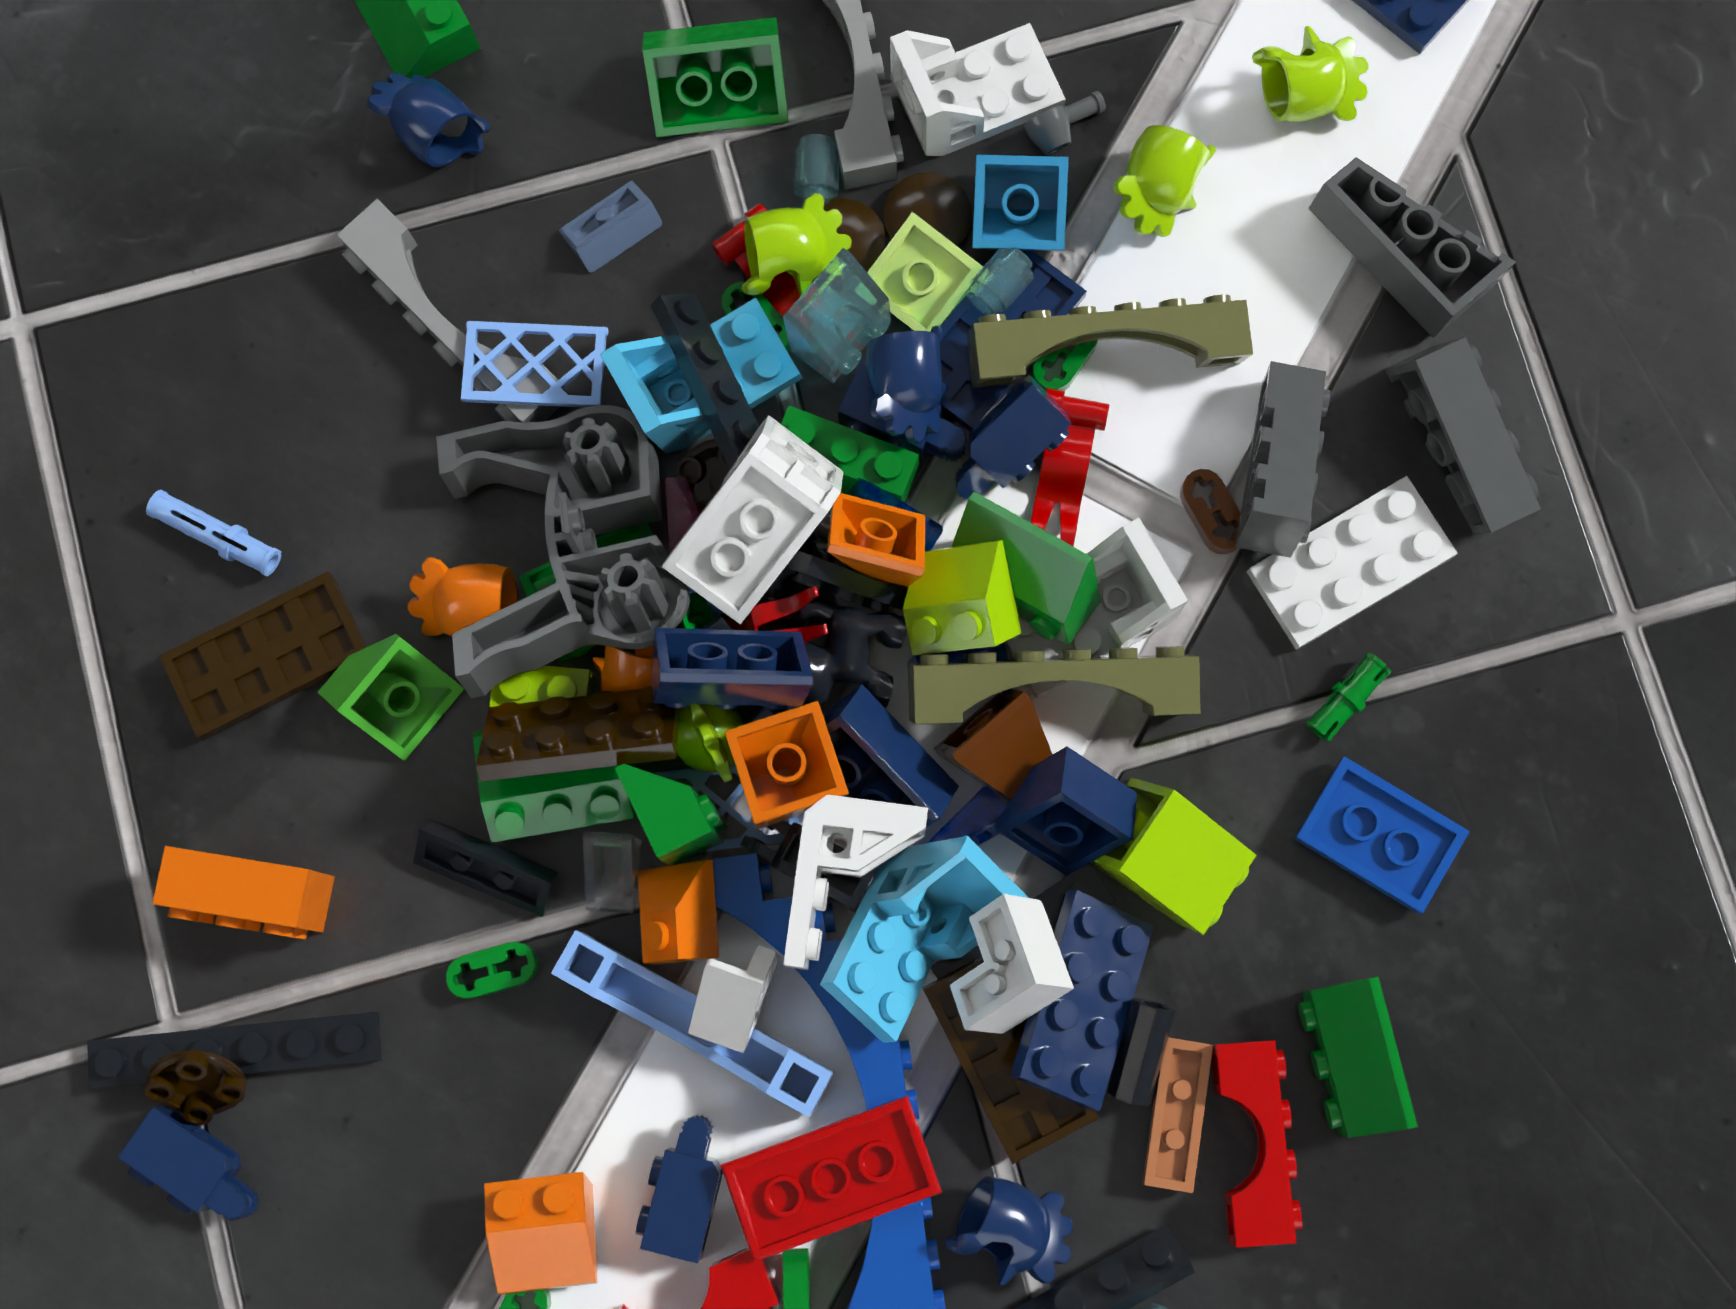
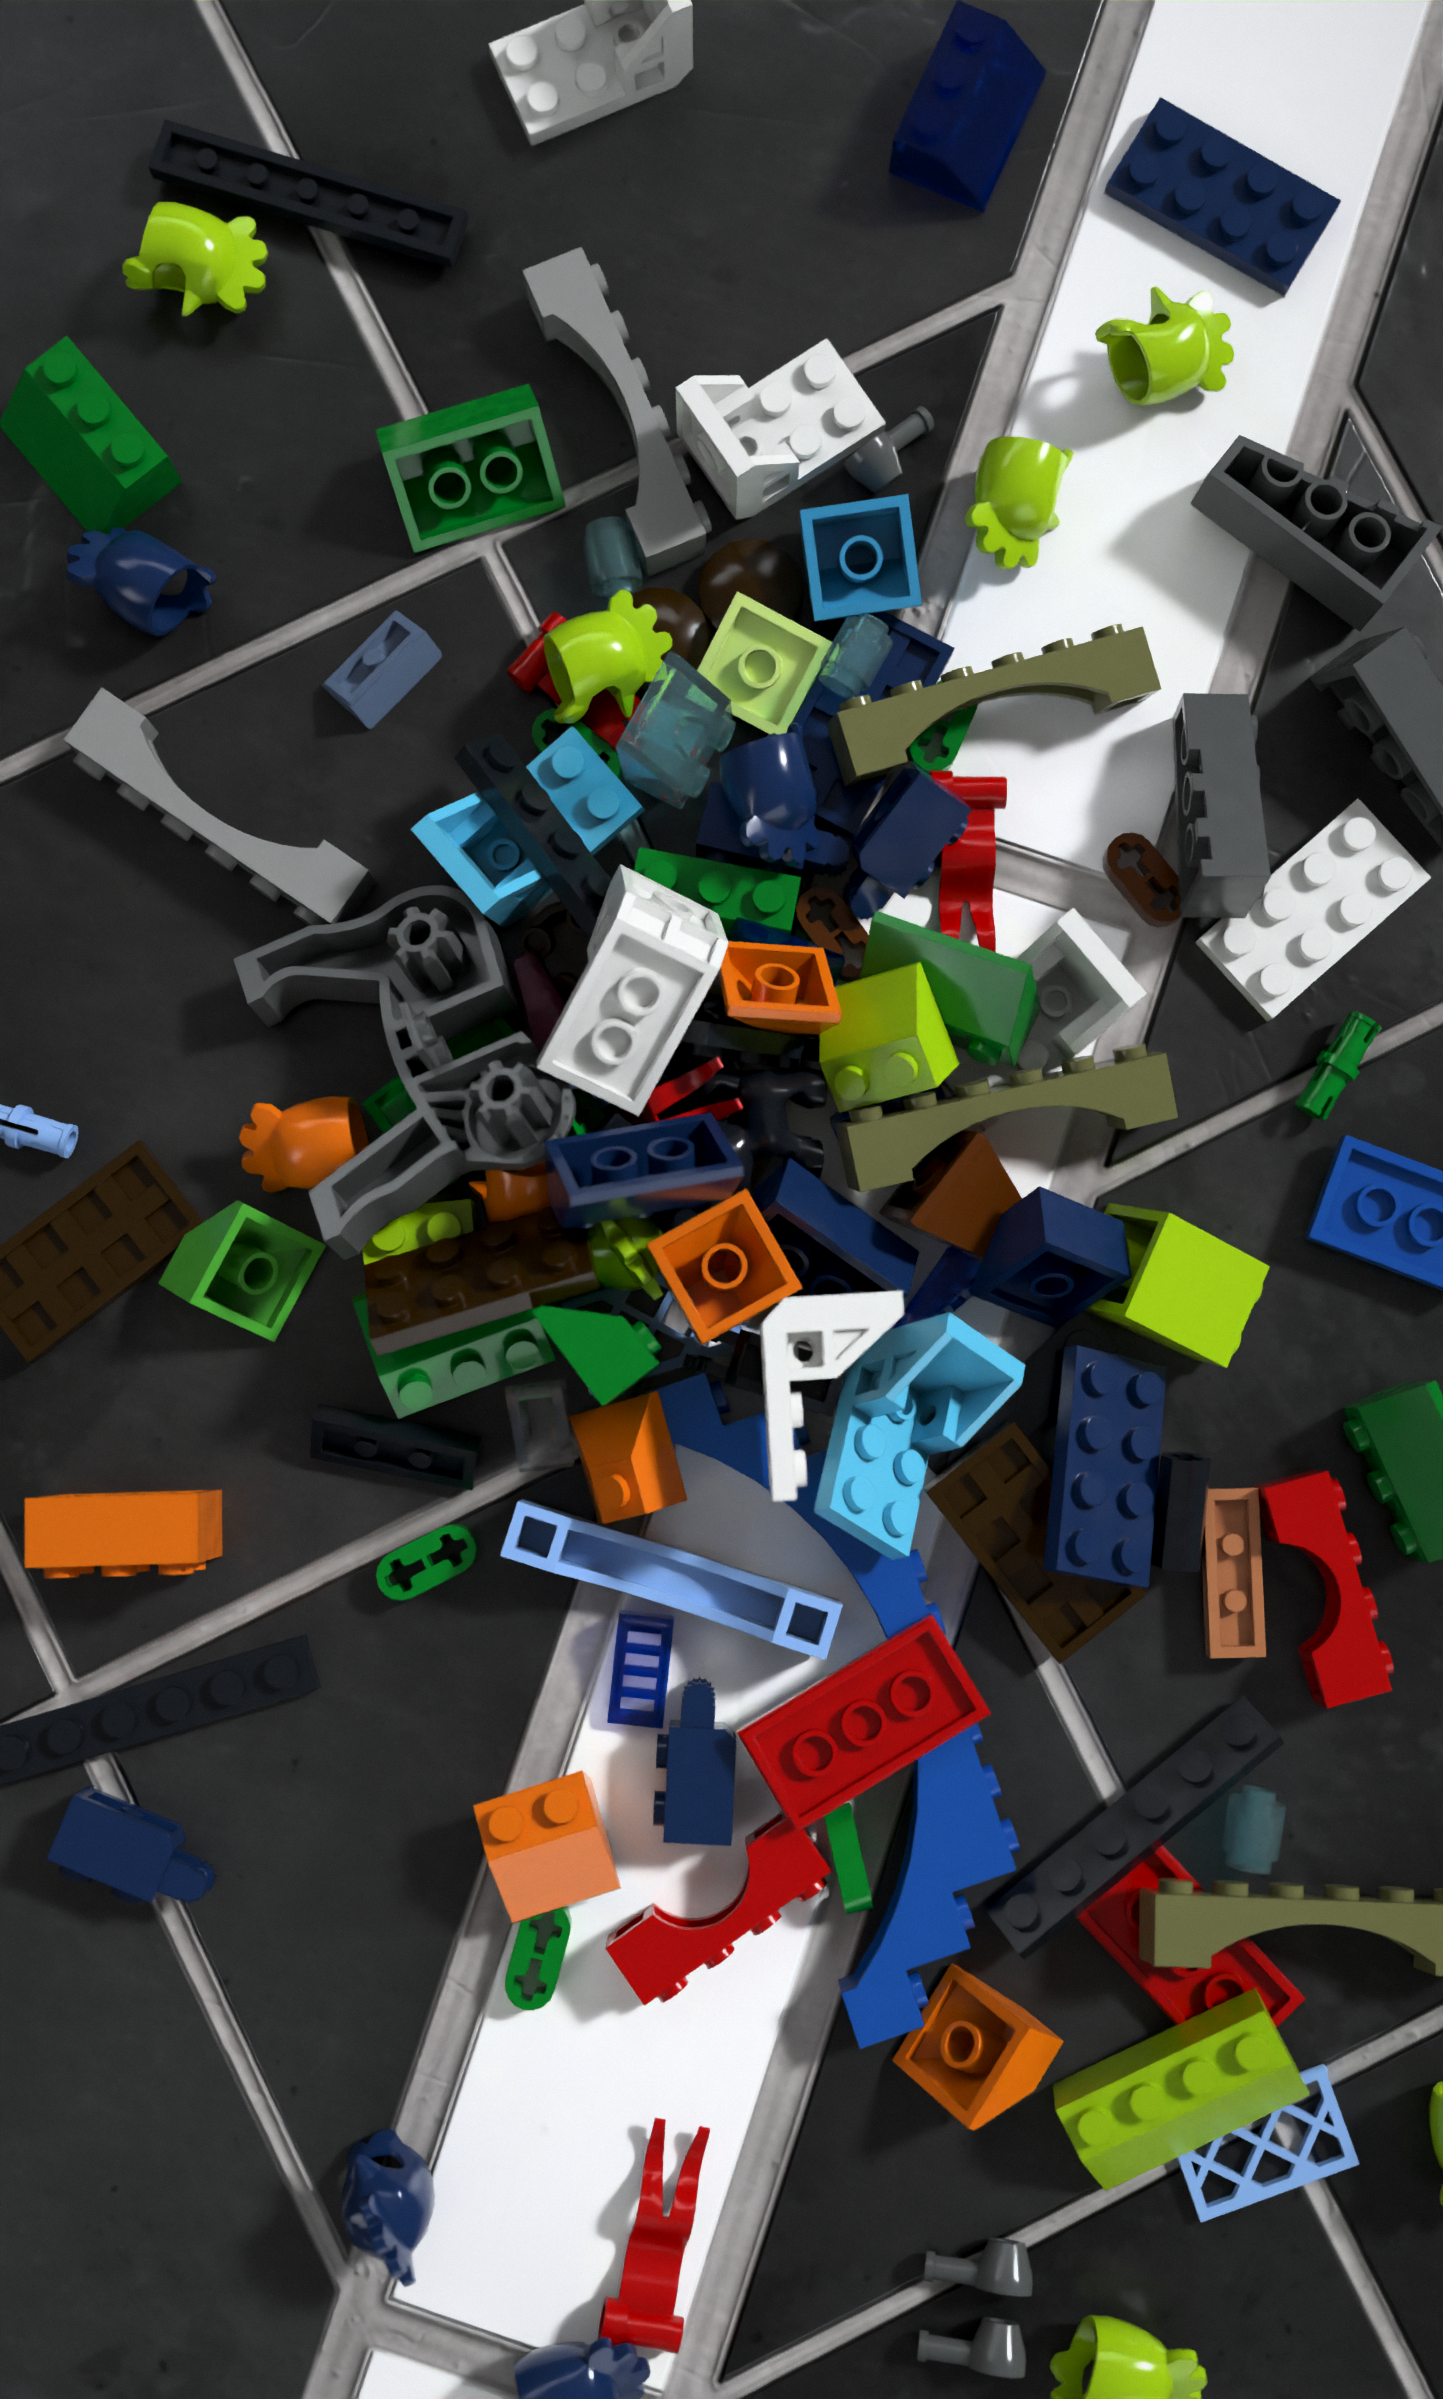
camera: 20 degrees left, 5 degrees up
dark brown dish [144,1050,247,1125] -> none
light blue window [461,321,609,408] -> none
white panel [688,945,781,1053] -> none
dark blue piece [945,1176,1073,1286] -> none
white panel [950,894,1074,1034] -> none
none -> clear blue slope [607,1610,675,1729]
none -> reddish brown beam [795,887,869,982]

